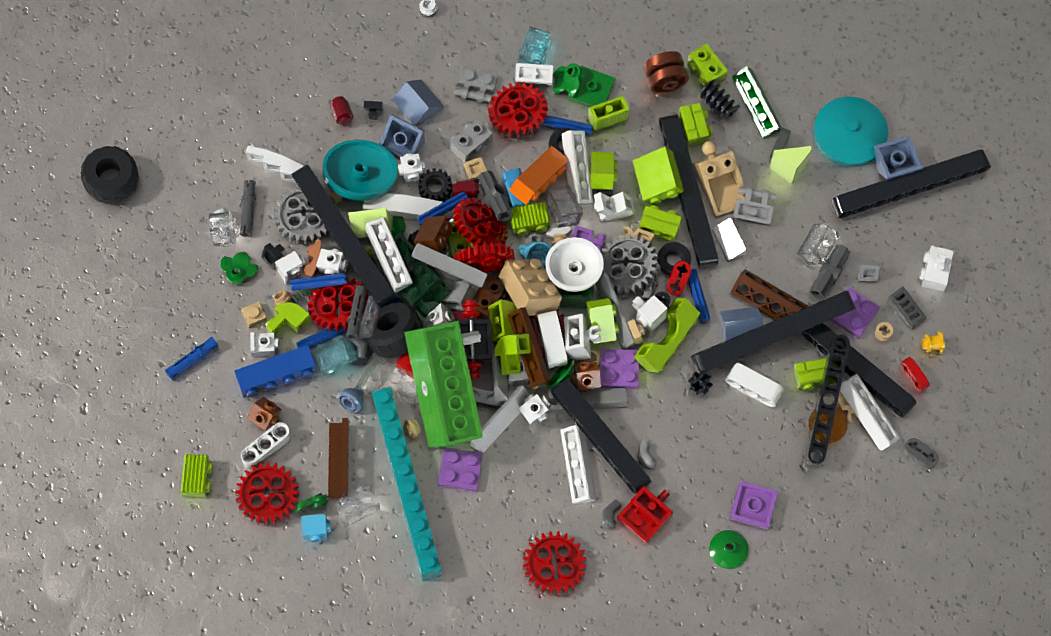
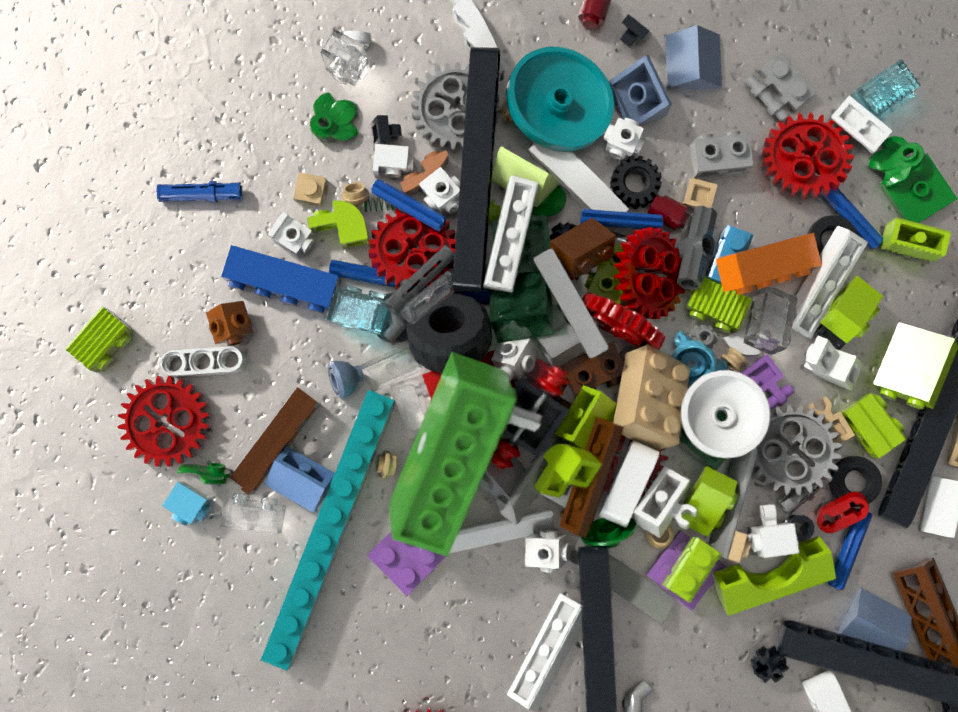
camera: 40 degrees right, 15 degrees up
dark grey pin [240,180,256,237] -> none
dark orange brick [571,362,601,391] -> none
none -> medium blue brick [264,446,335,513]
none -> lime brick [661,536,721,603]

